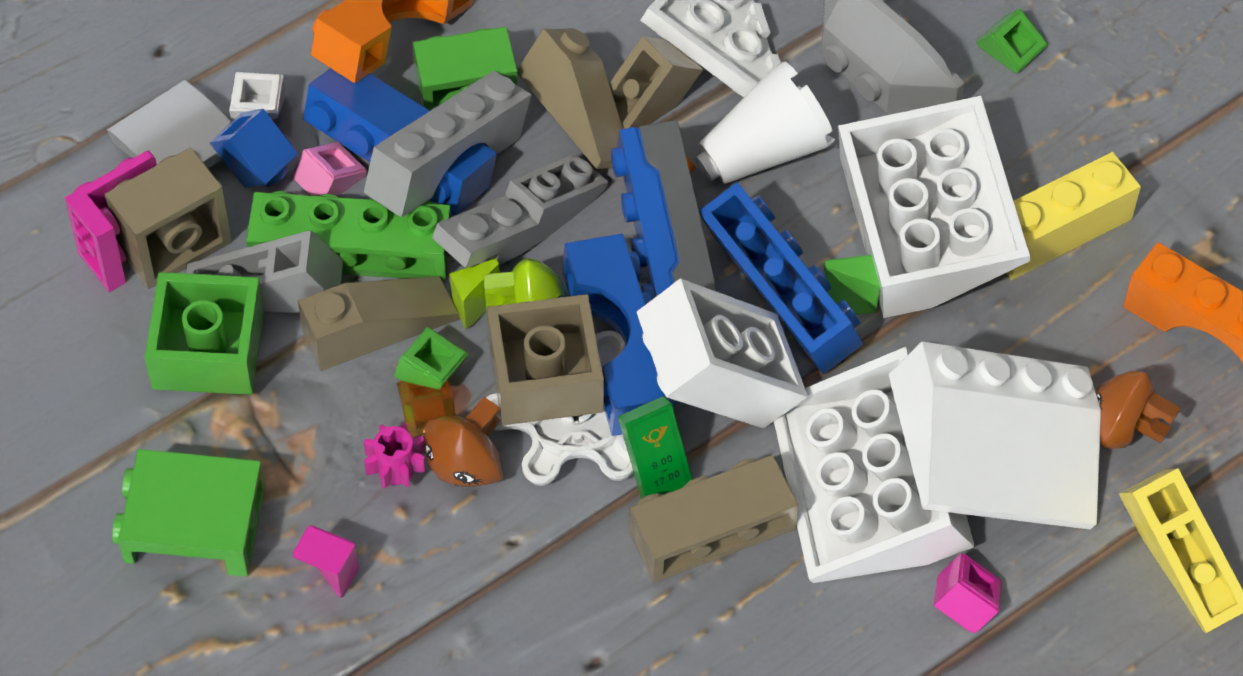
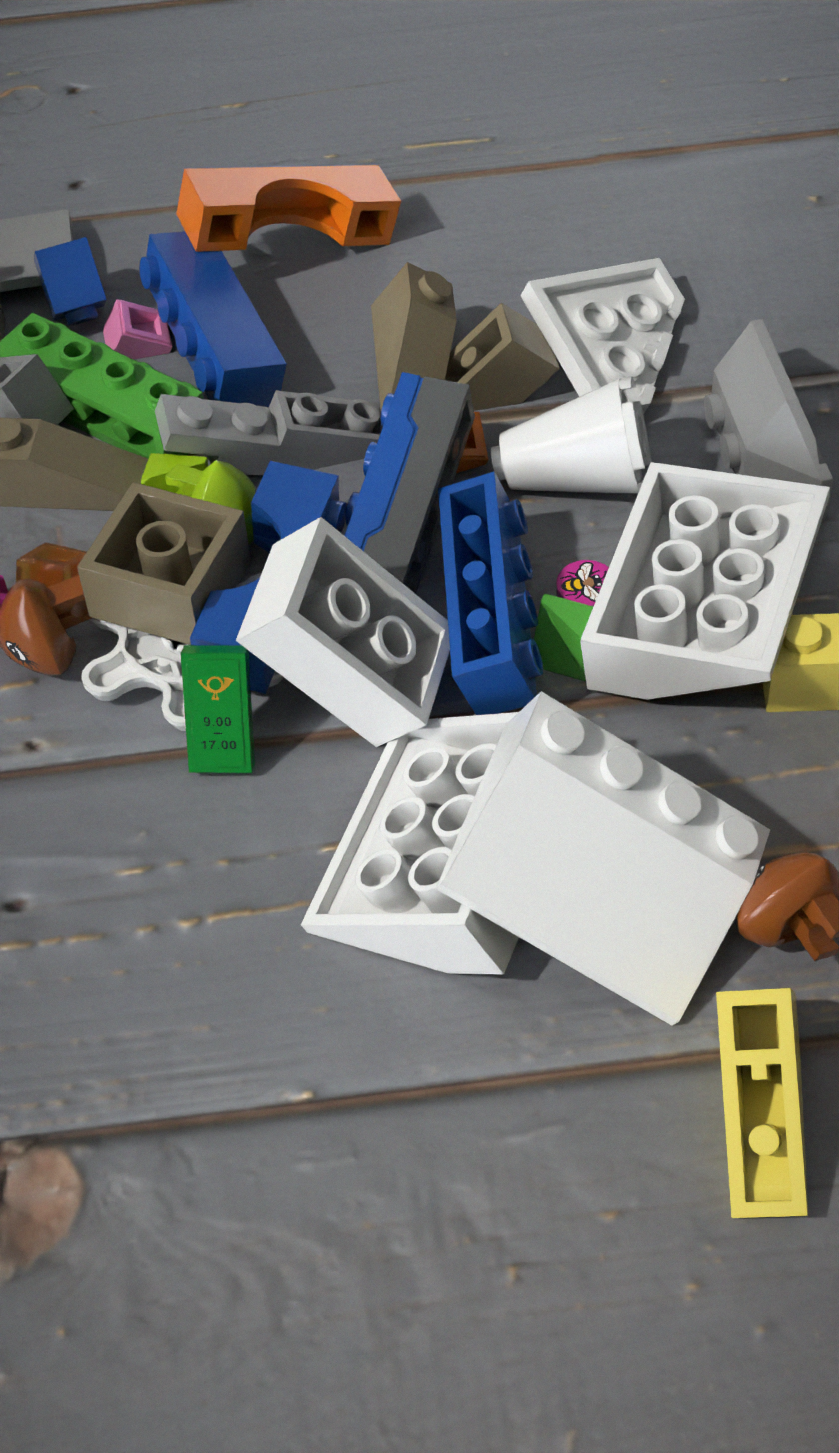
camera: 35 degrees right, 5 degrees down
white slope [229,72,286,122] -> none
light grey arch [364,71,531,218] -> none
bright green slope [394,327,468,390] -> none
bright green brick [413,27,518,111] -> none
dark tan brick [629,455,798,583] -> none
dark pink slope [933,553,1002,633] -> none
none -> tile [556,560,609,607]

